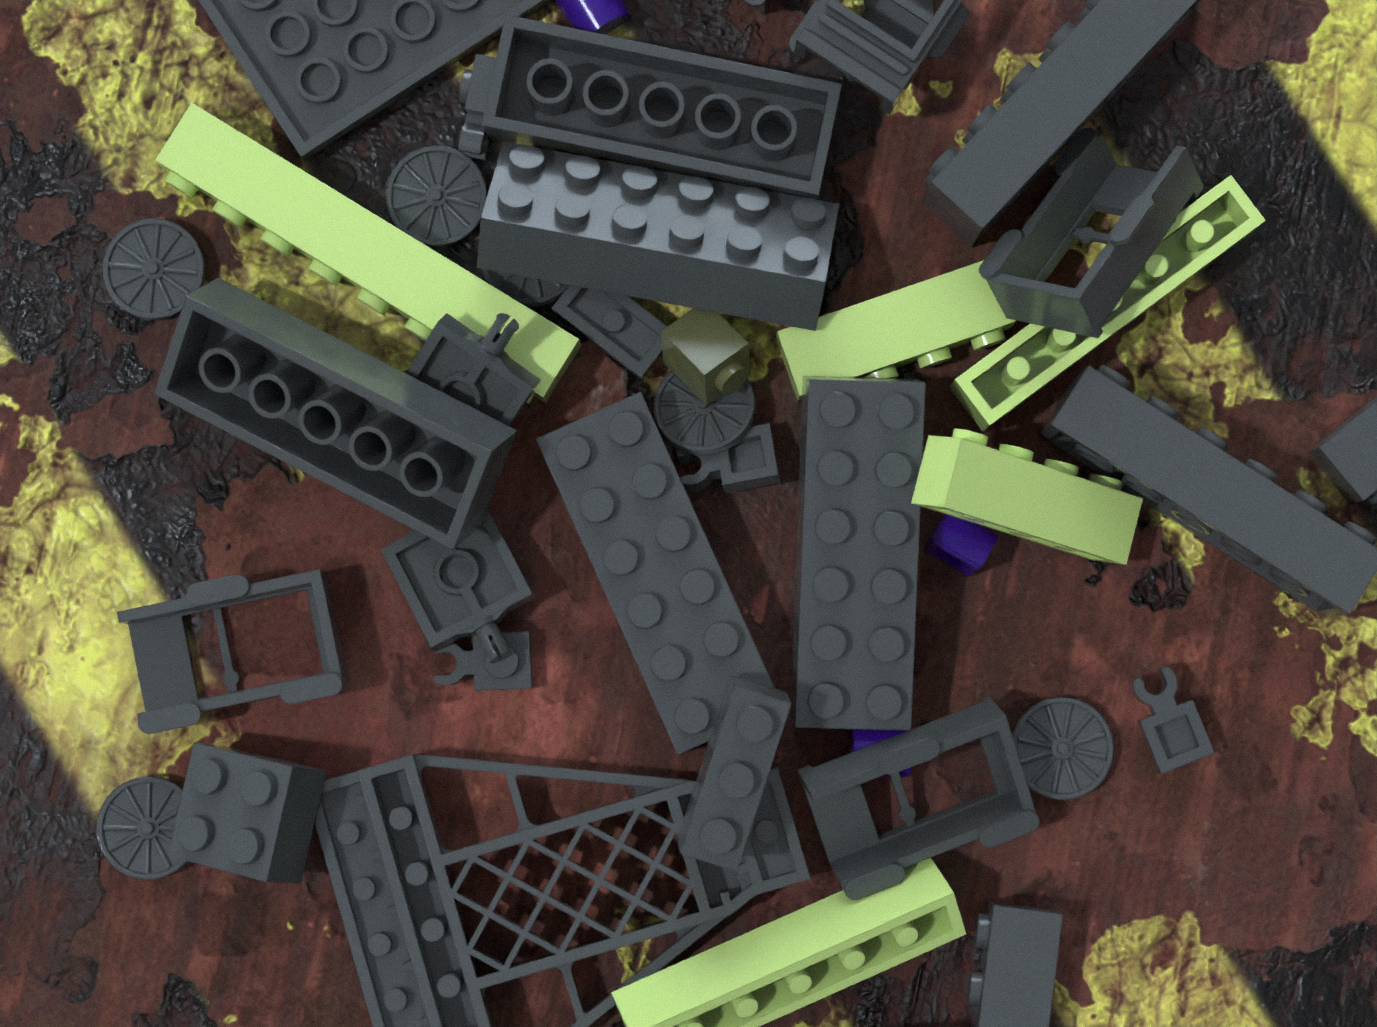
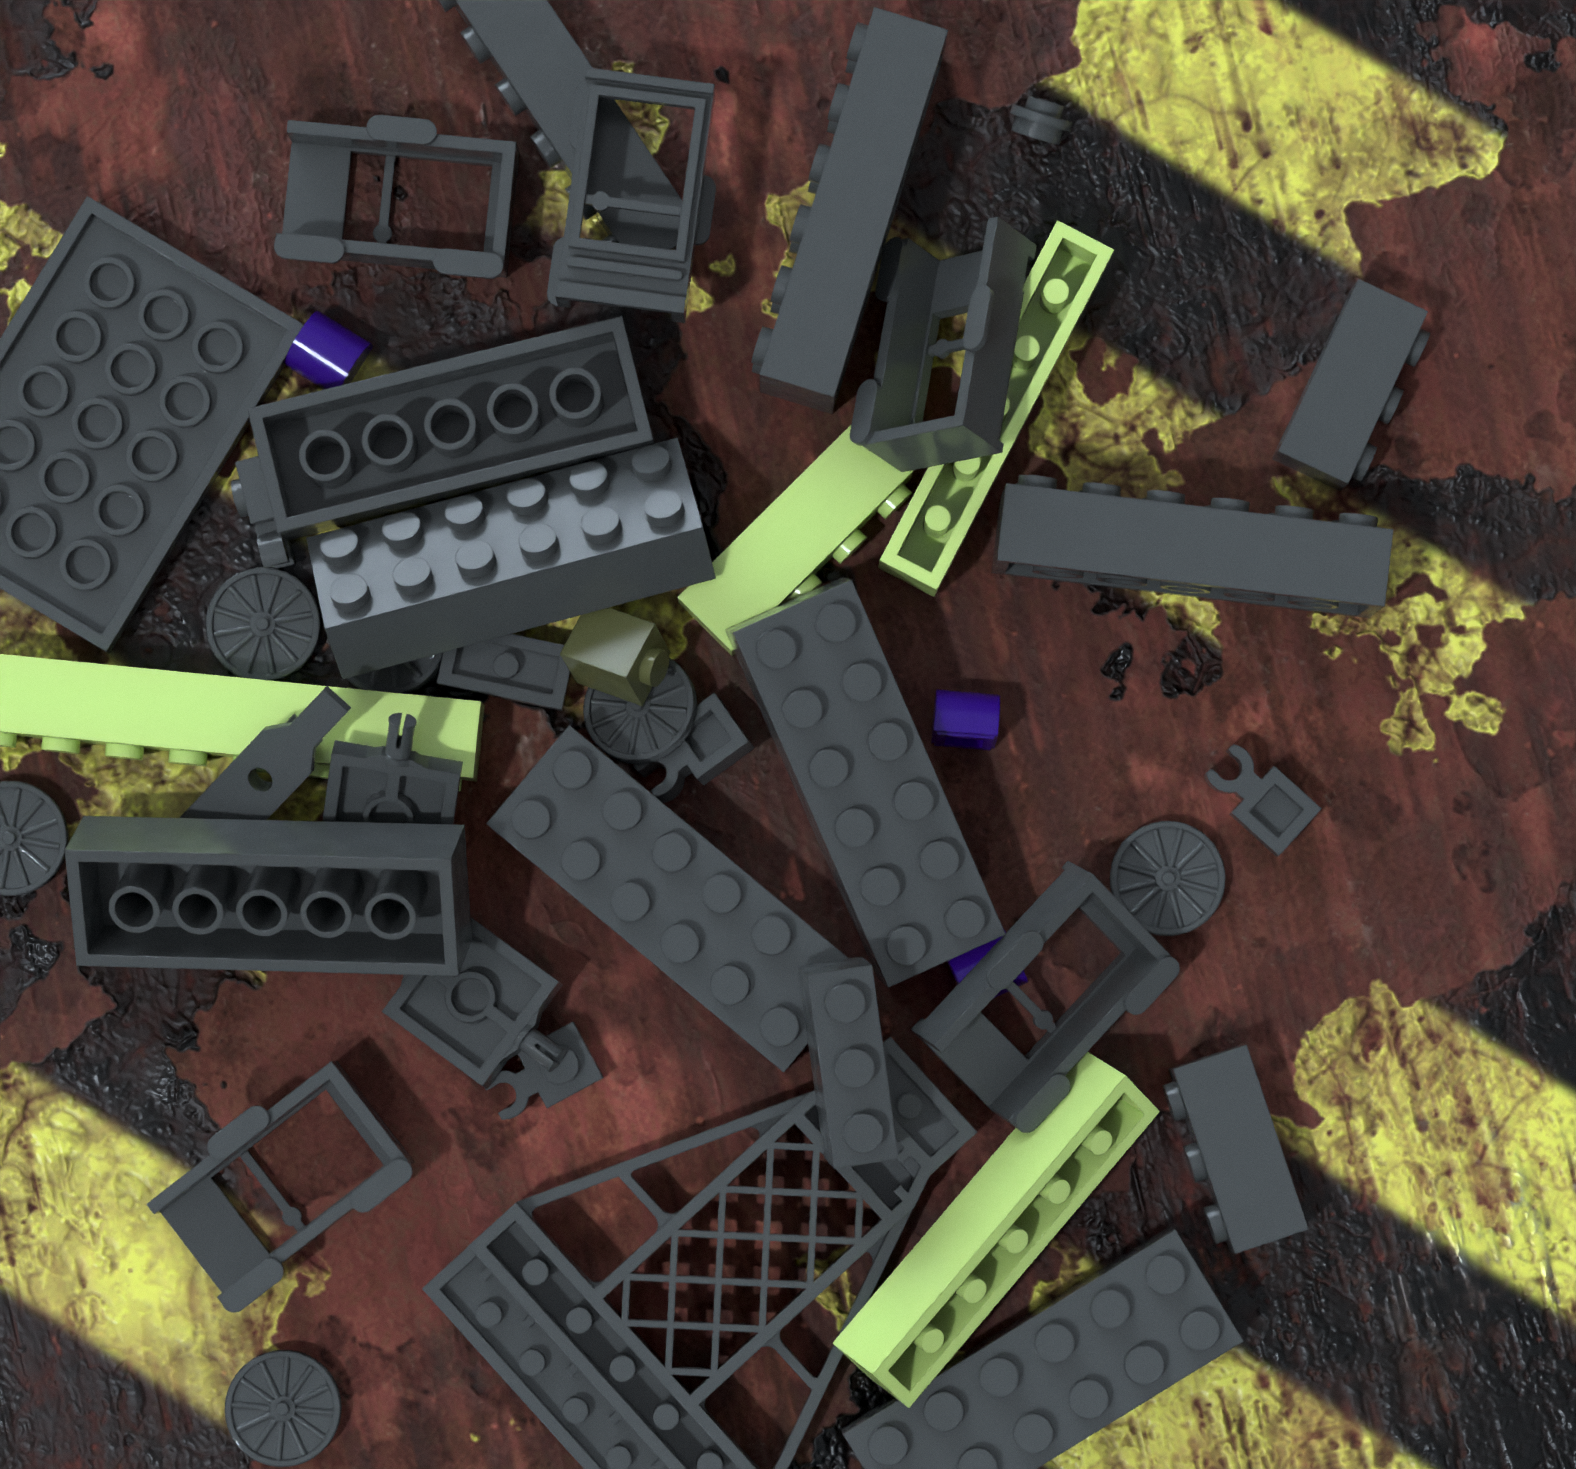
camera: 30 degrees left, 0 degrees up
dark grey brick [168,742,326,884] -> none
yellowish green brick [911,428,1143,565] -> none
none -> dark grey piece [179,686,351,820]
none -> dark grey plate [1010,95,1073,145]

